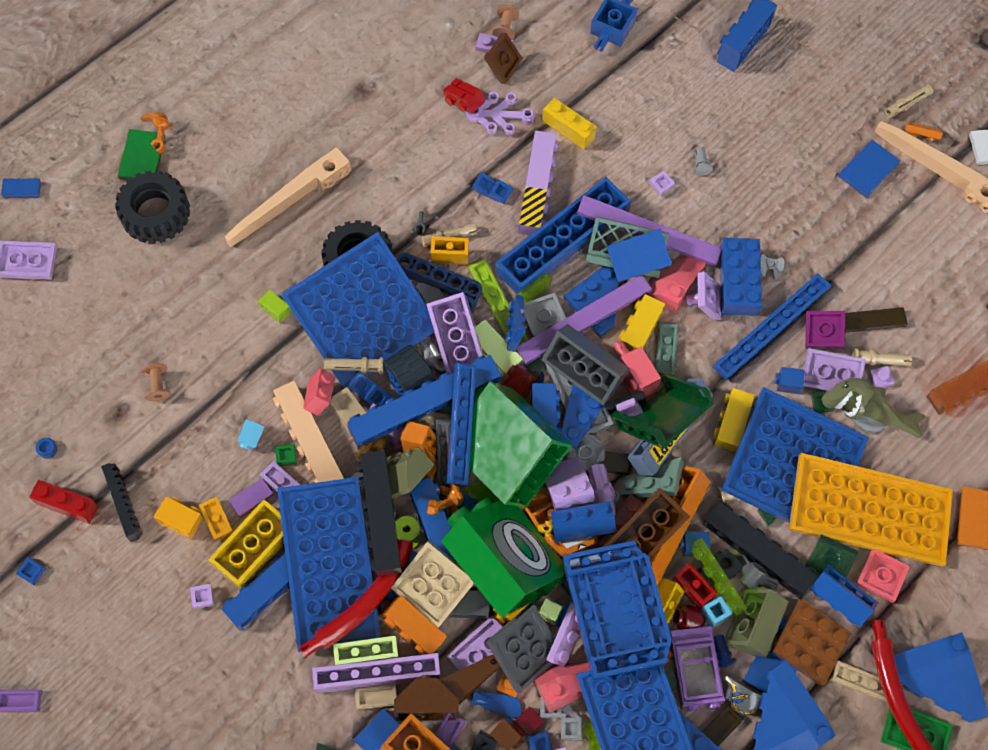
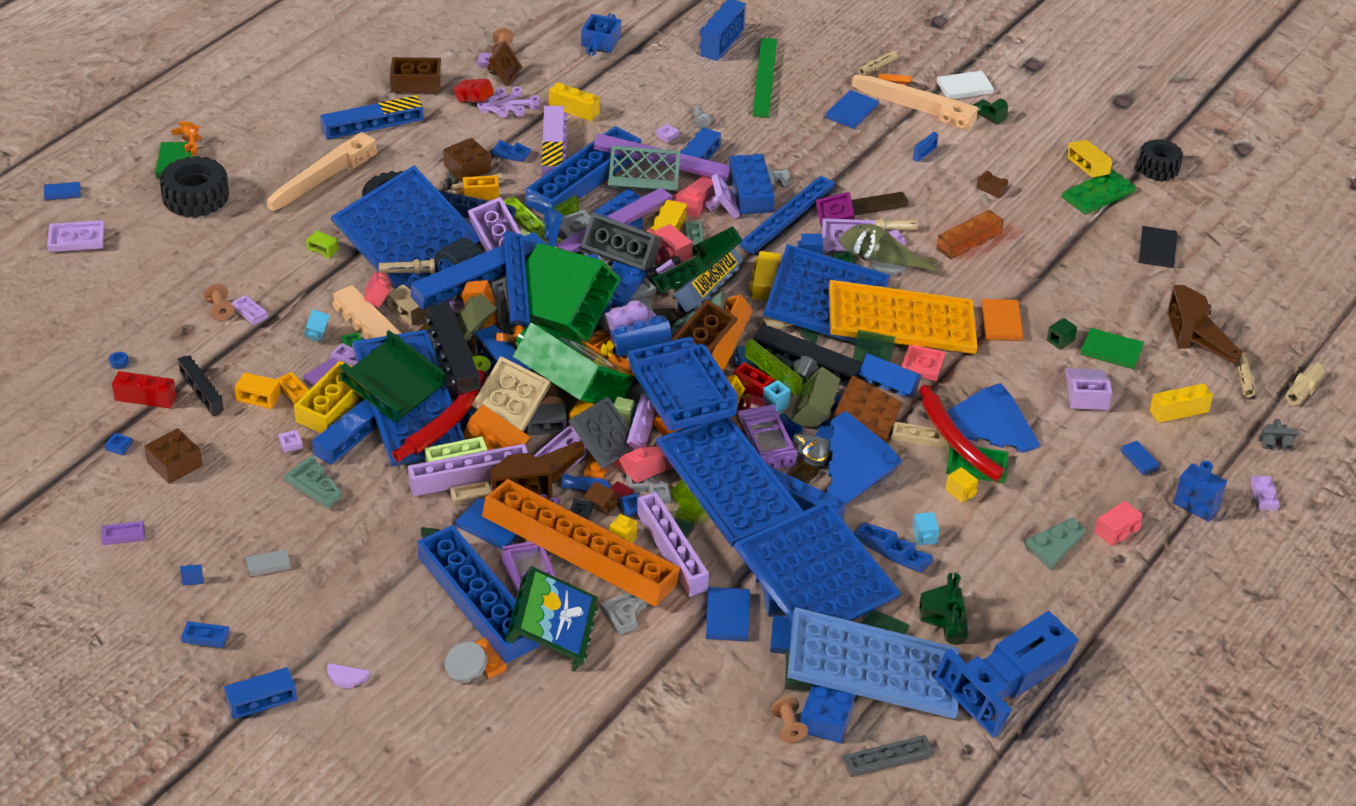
camera: 10 degrees left, 25 degrees down
blue tile [607,228,672,282] -> none
none -> reddish brown brick [144,428,203,484]
none -> lavender plate [231,295,269,325]
none -> sand green wing [284,454,342,509]
none -> blue brick [320,95,424,140]
none -> dark green panel [339,330,445,423]
none -> reddish brown brick [390,57,442,93]
none -> reddish brown brick [443,138,491,182]
none -> blue brick [680,127,721,160]
none -> green tile [753,38,777,118]
none -> blue tile [913,132,939,162]

